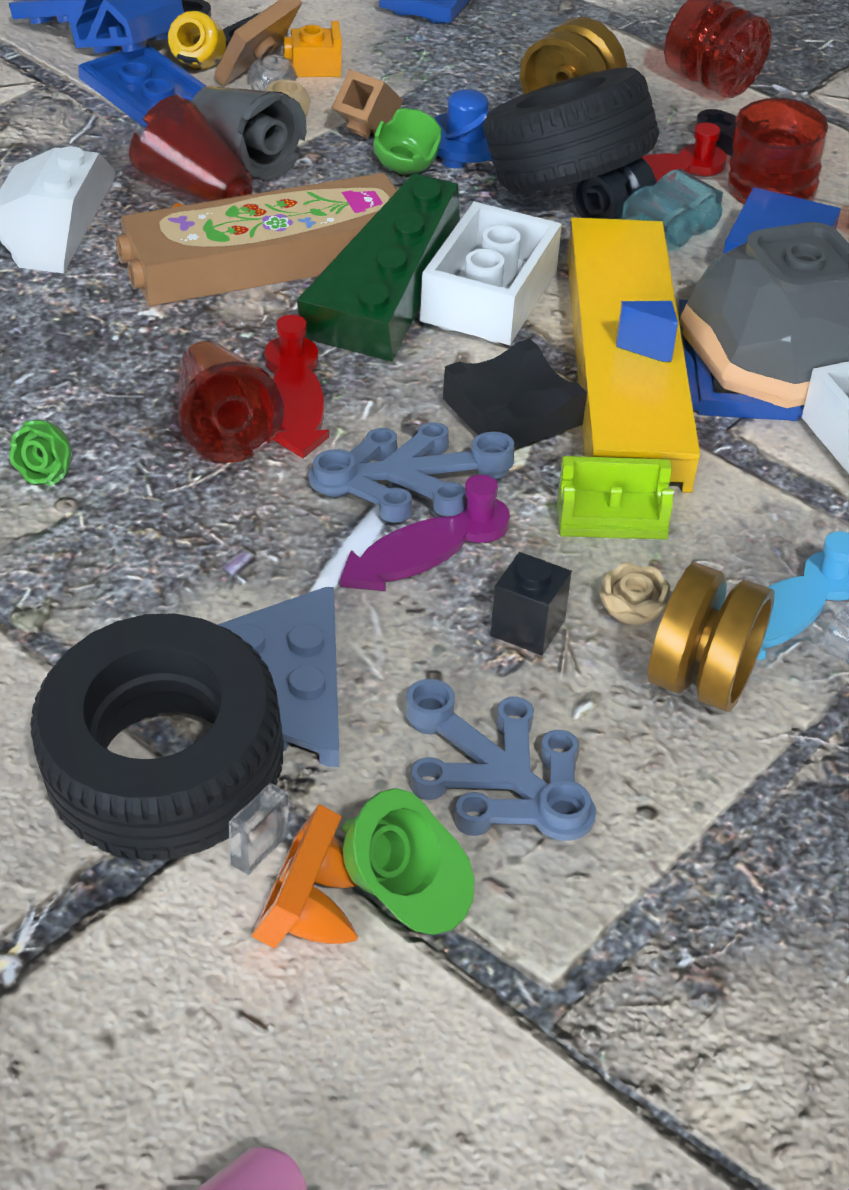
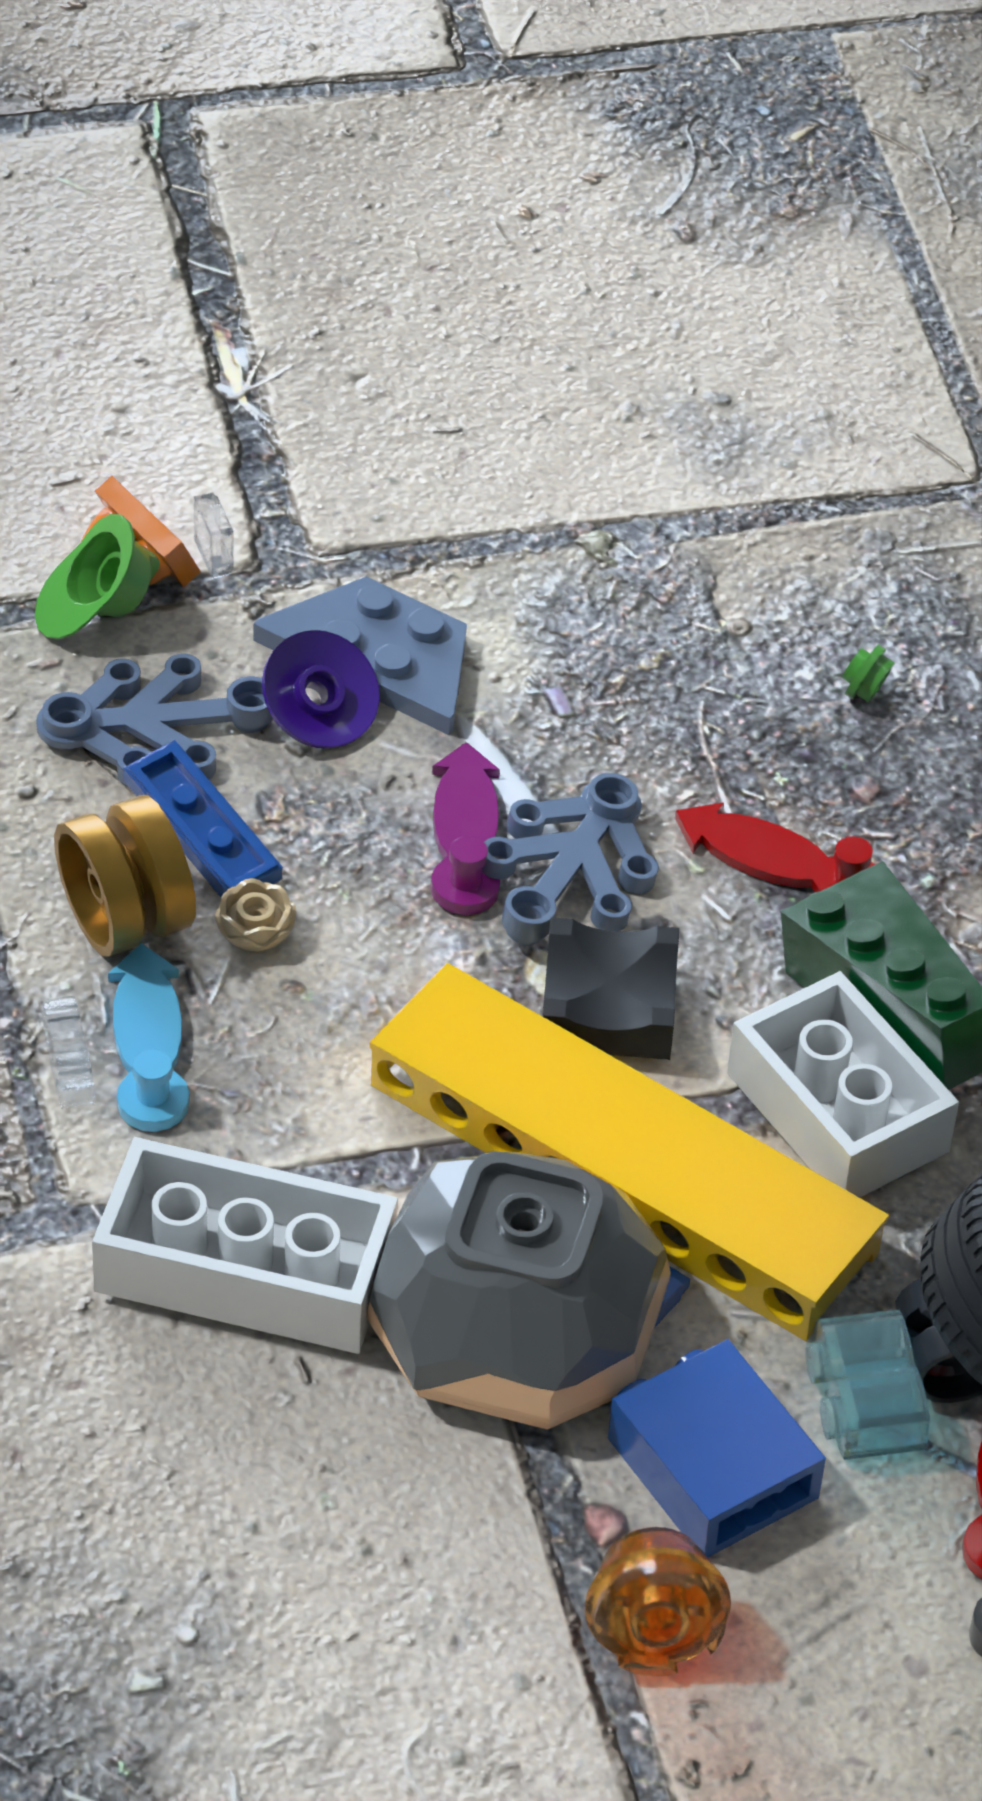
camera: 125 degrees right, 5 degrees up
bright green plate [9,420,72,486] -> none
black tyre [30,613,284,860] -> none
clear red cone [178,341,284,463] -> none
black brick [490,552,572,656] -> none
lime hinge [557,456,674,540] -> none
slope [616,301,678,362] -> none
clear red wheel [727,98,828,204] -> none
none -> blue tile [123,740,283,897]
none -> dark purple dish [262,630,380,749]
none -> bright green plate [841,644,895,703]

